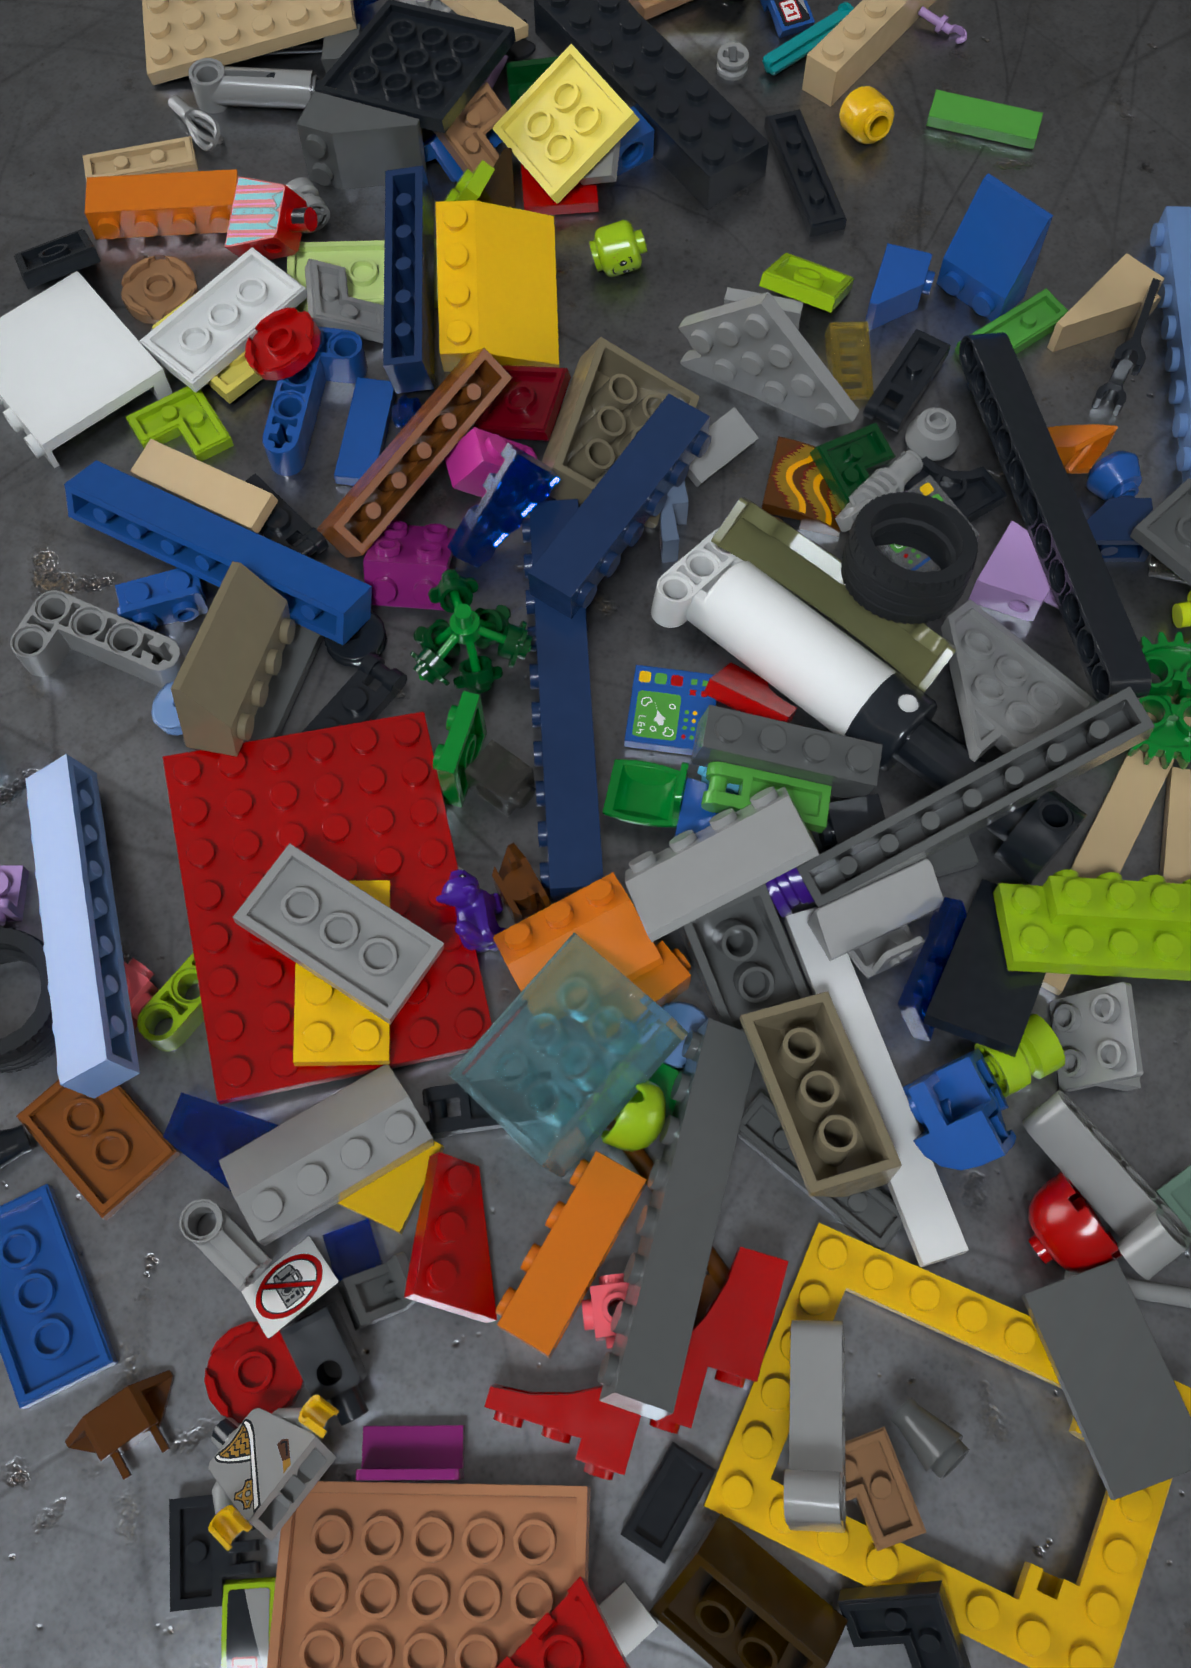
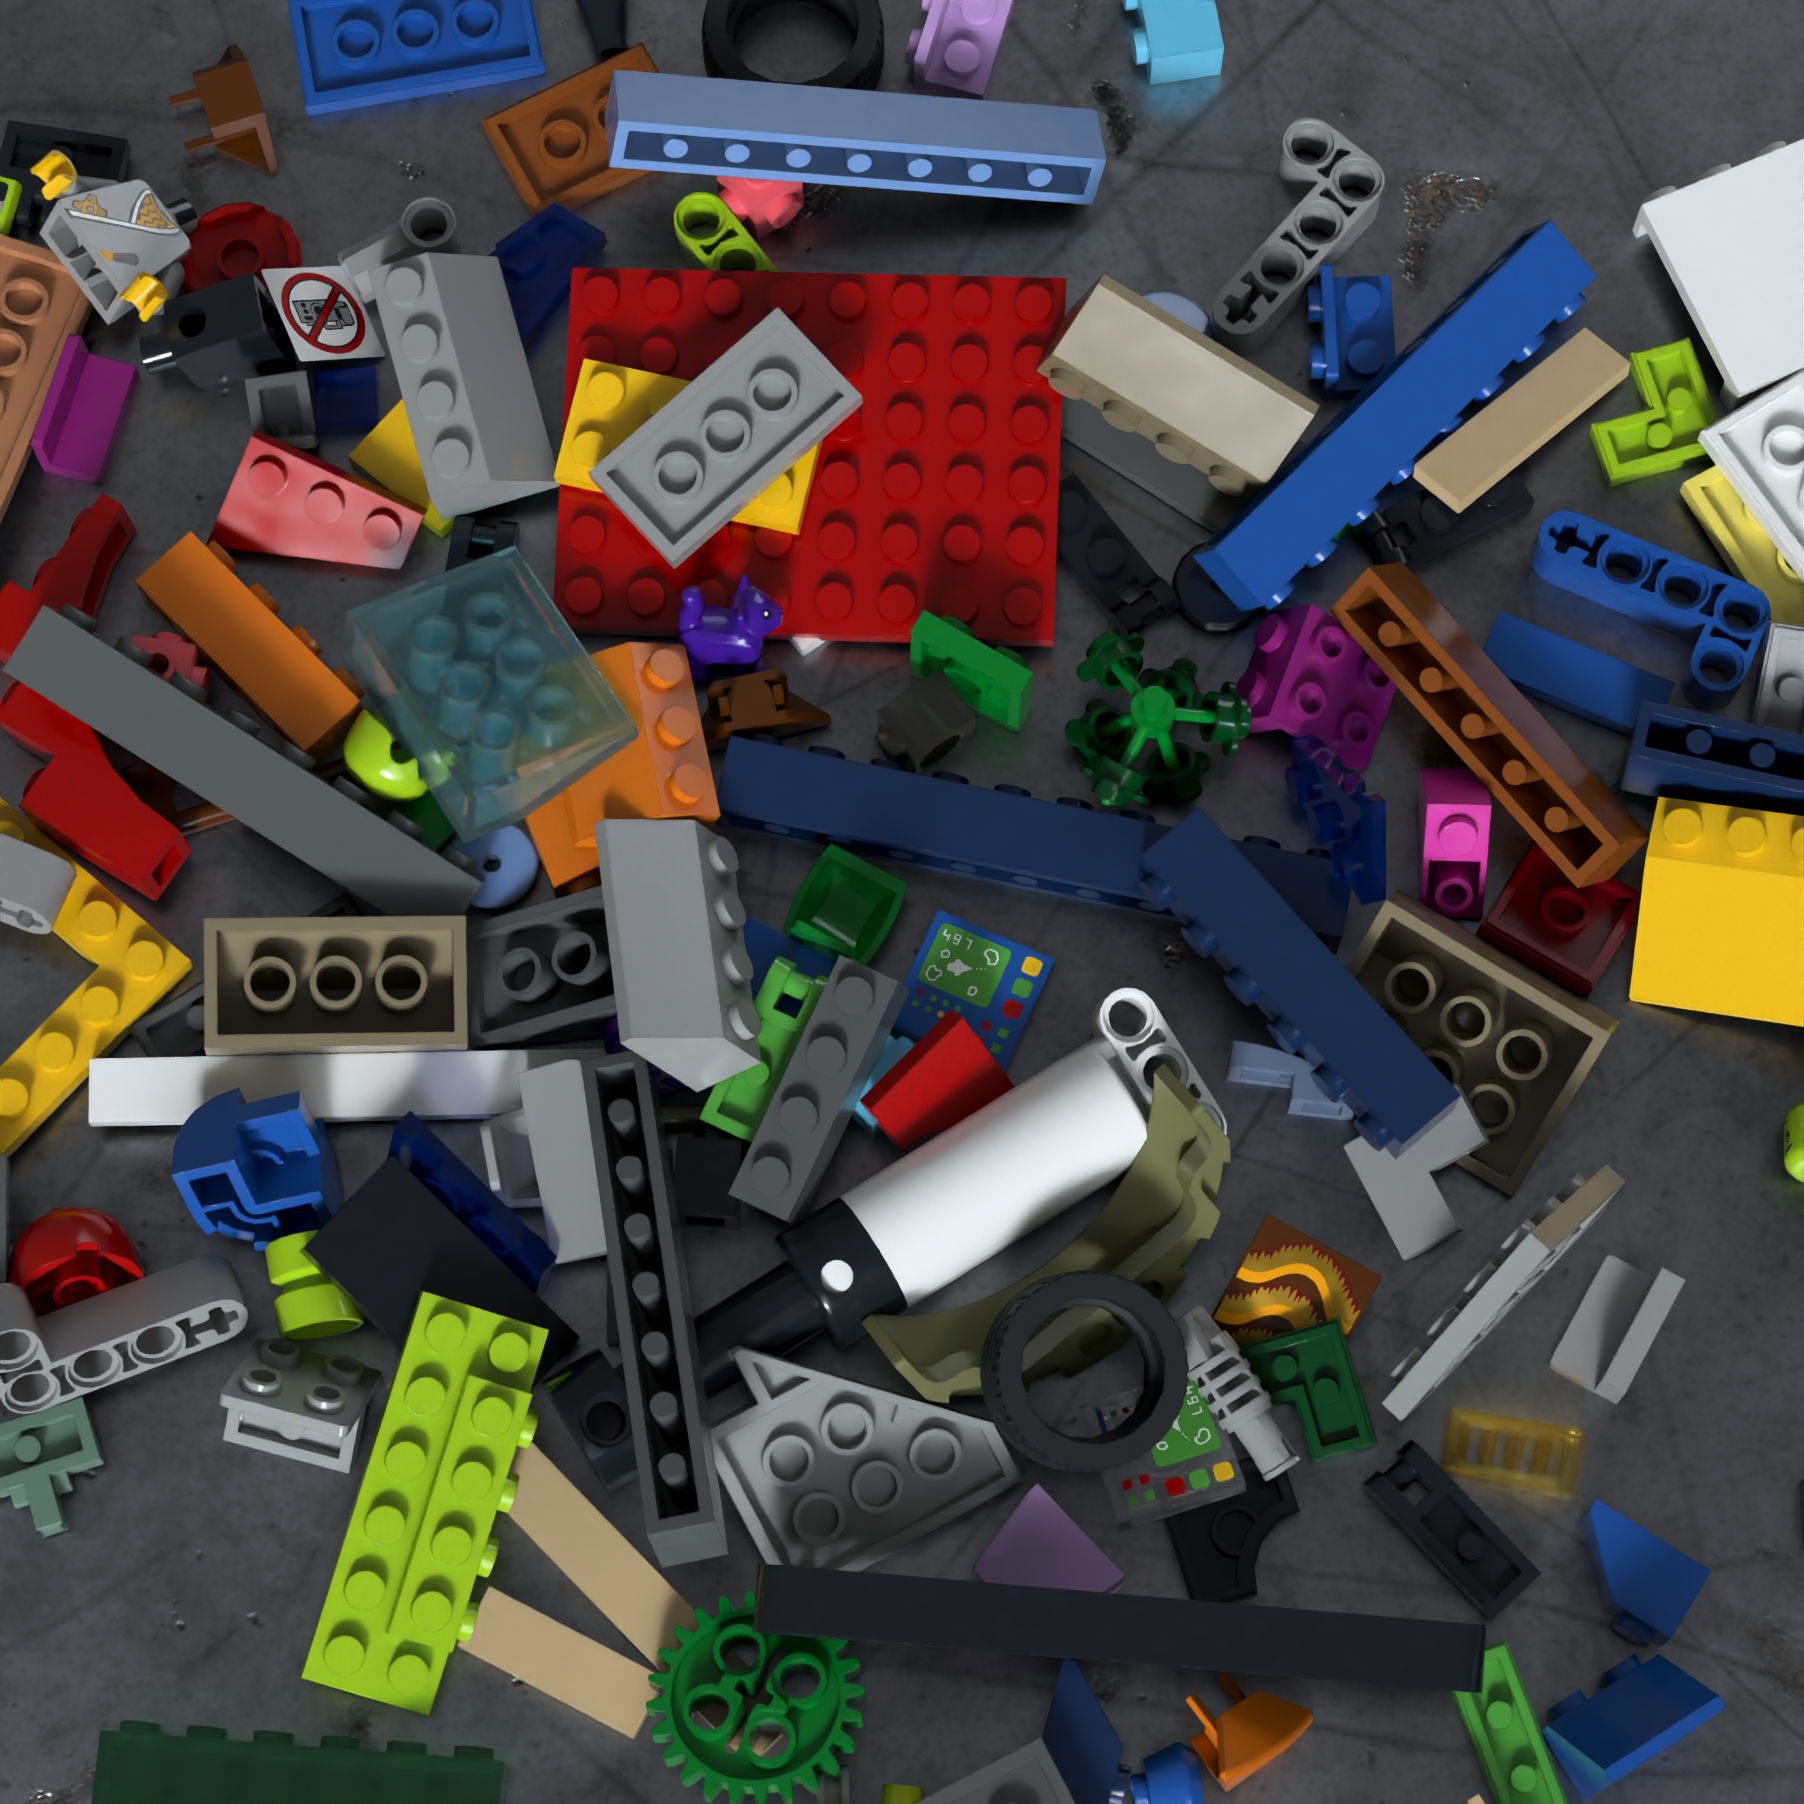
camera: 105 degrees right, 5 degrees up
red tile [245,308,321,381] -> none
clear blue plate [392,395,422,430] -> none
lime tile [759,252,854,313] -> none
light grey cone [905,407,960,461] -> none

